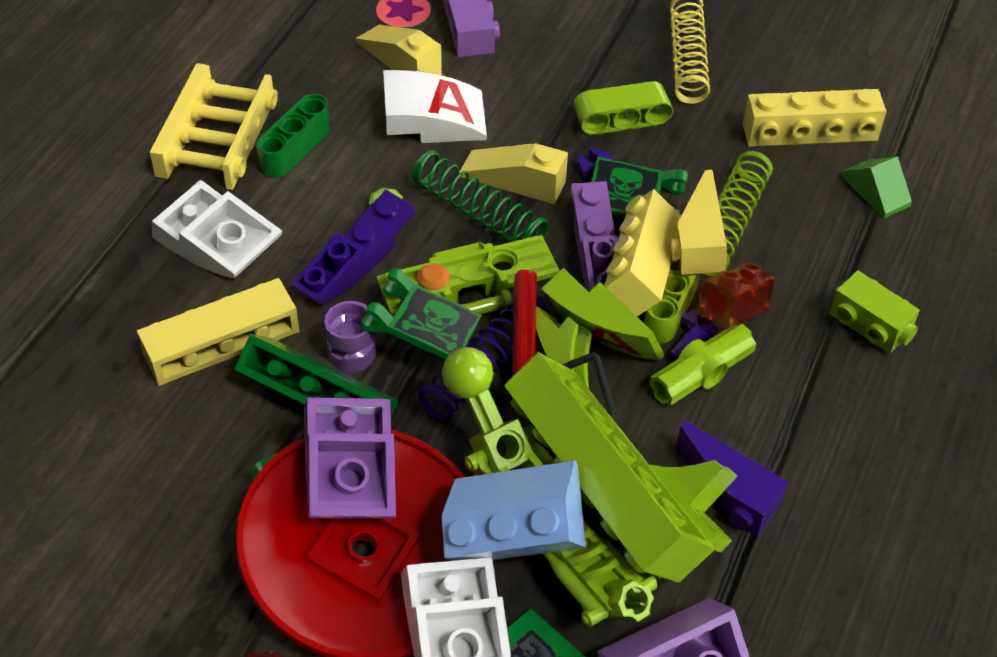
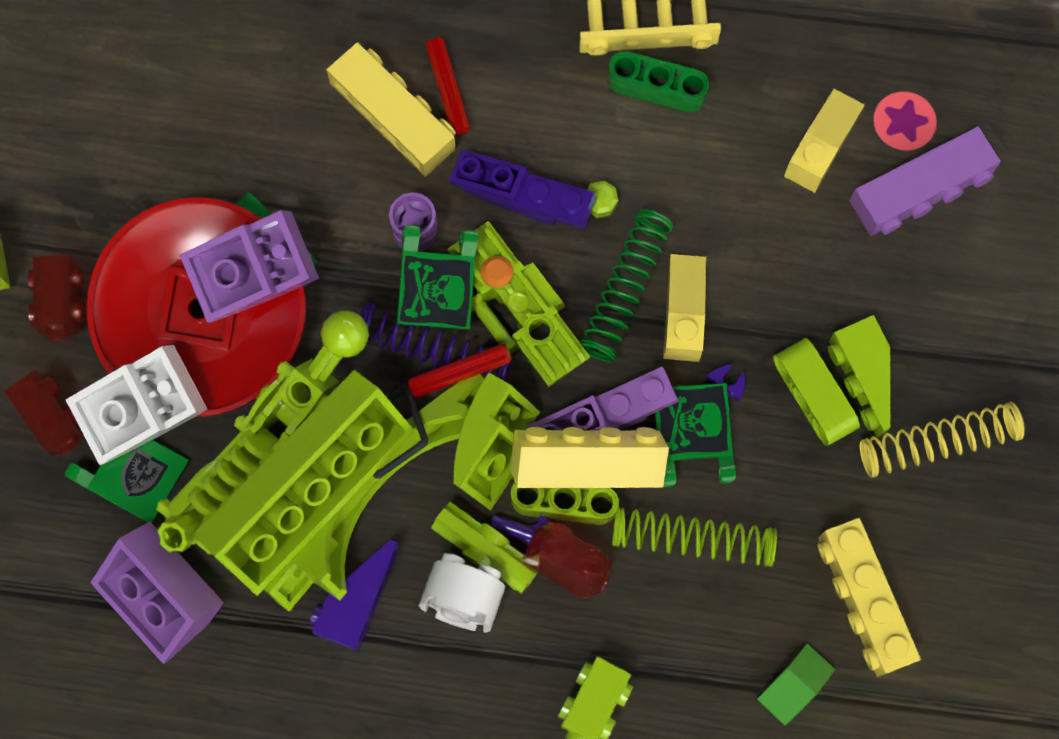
camera: 75 degrees right, 25 degrees up
white slope [152,180,282,278] -> none
green brick [234,334,399,417] -> none
white slope [383,70,487,143] -> none
light blue slope [442,461,586,561] -> none
light yellow slope [671,170,727,275] -> none
none -> white brick [419,553,505,632]
none -> red axle [426,37,470,136]
none -> lime slope [828,315,890,438]

